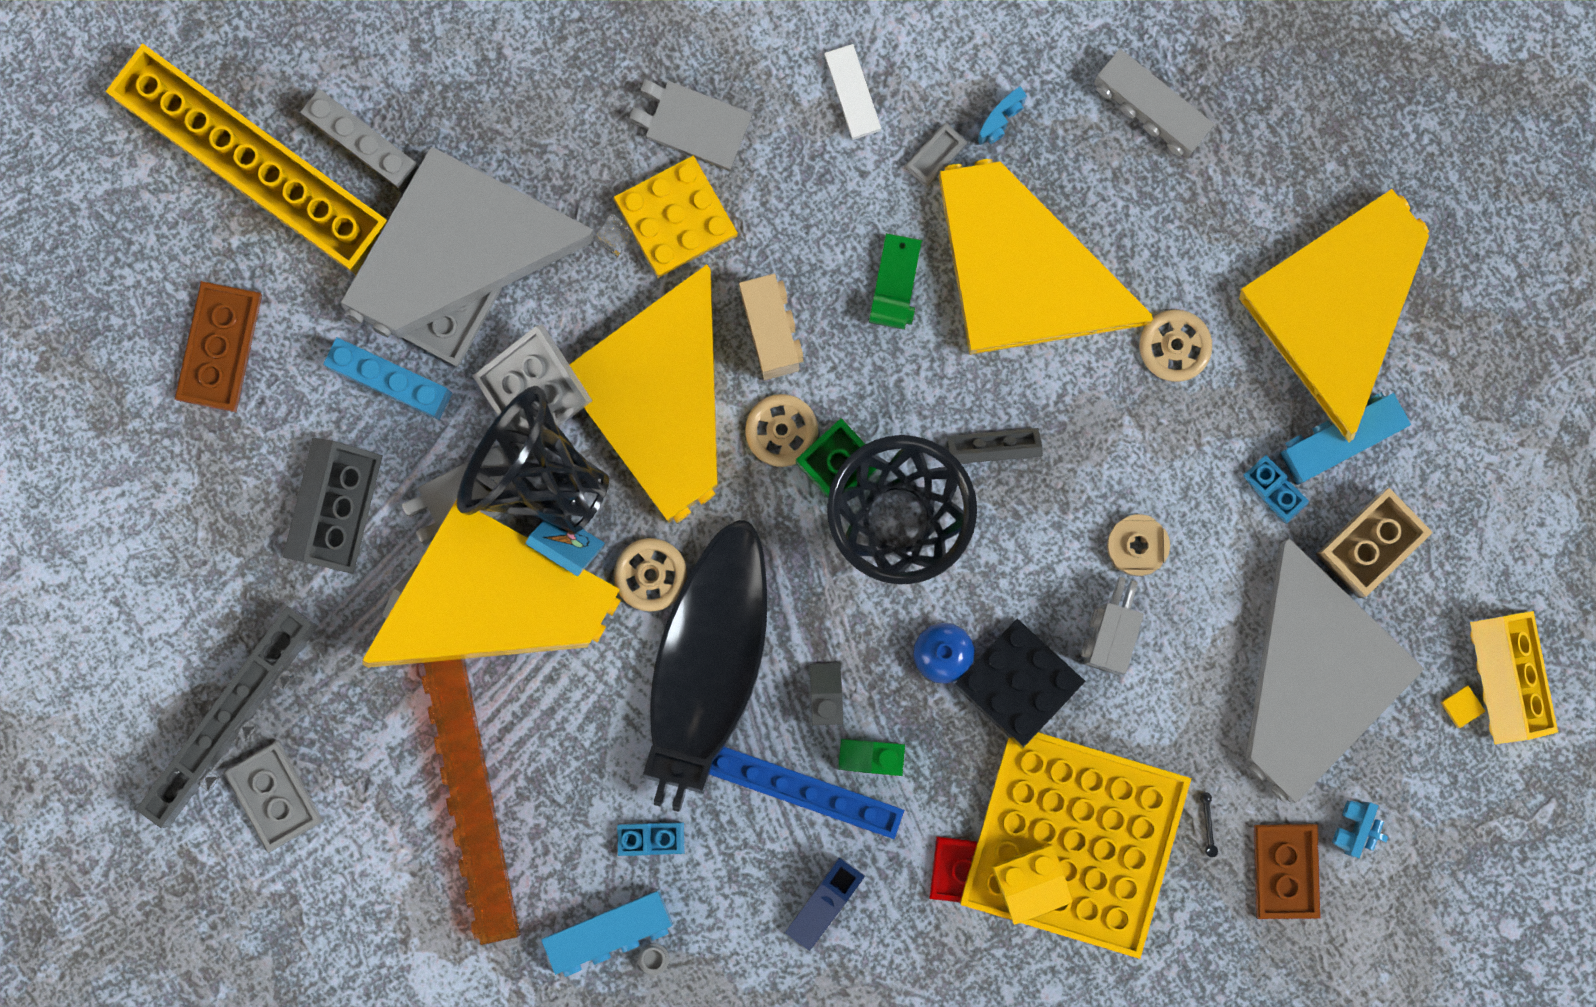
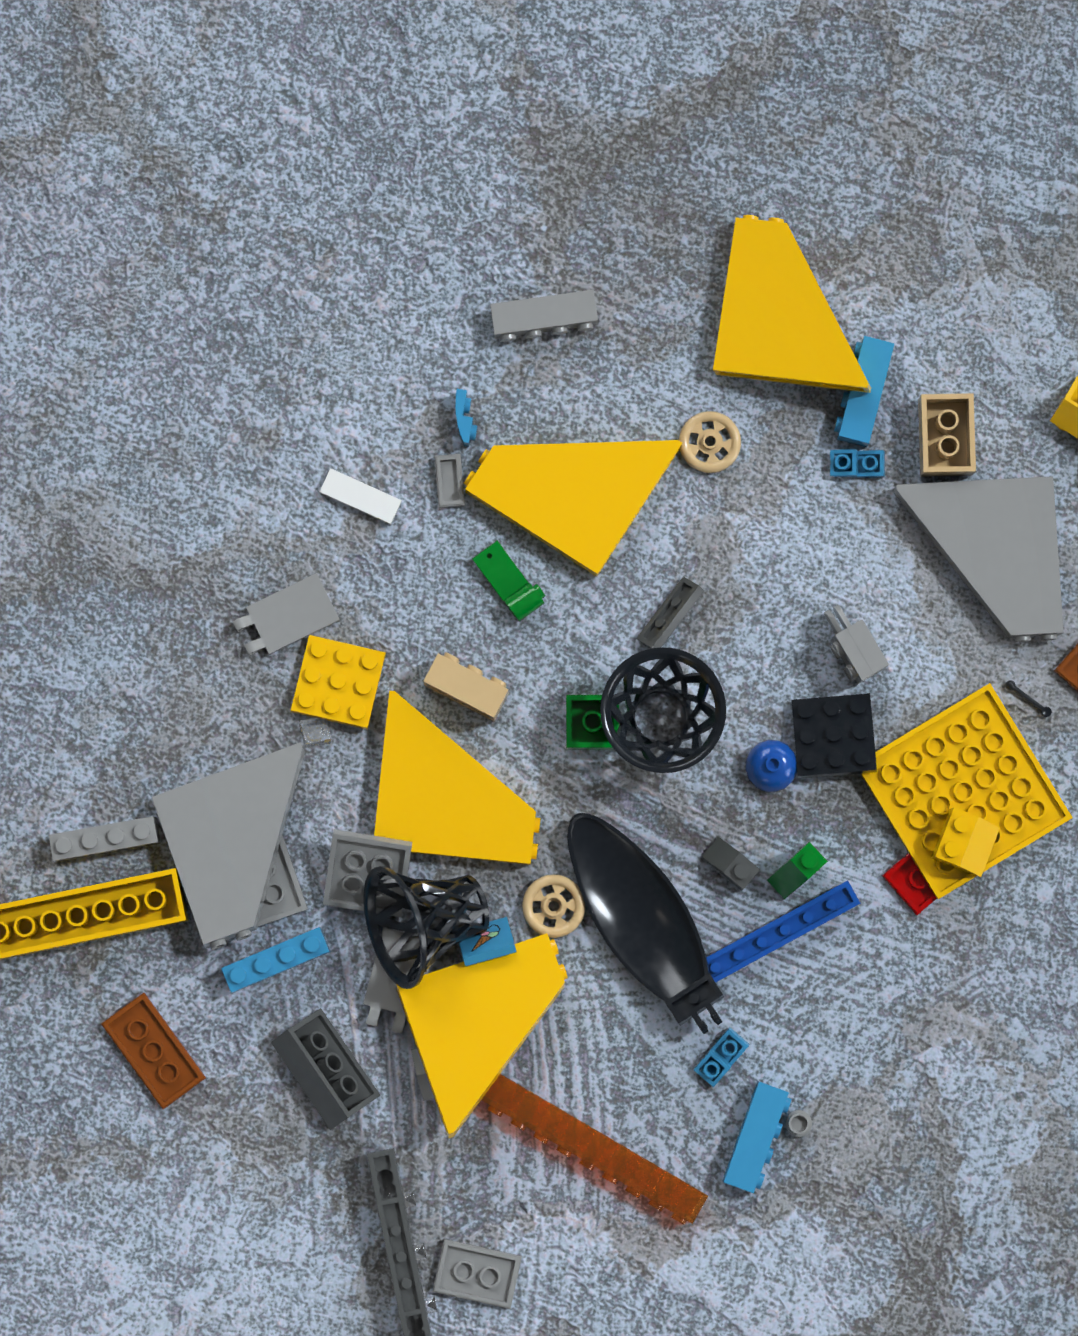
camera: 50 degrees left, 0 degrees up
tan plate [745,394,818,467] -> none
dark blue slope [785,856,865,951] -> none
tan plate [1107,514,1170,577] -> none

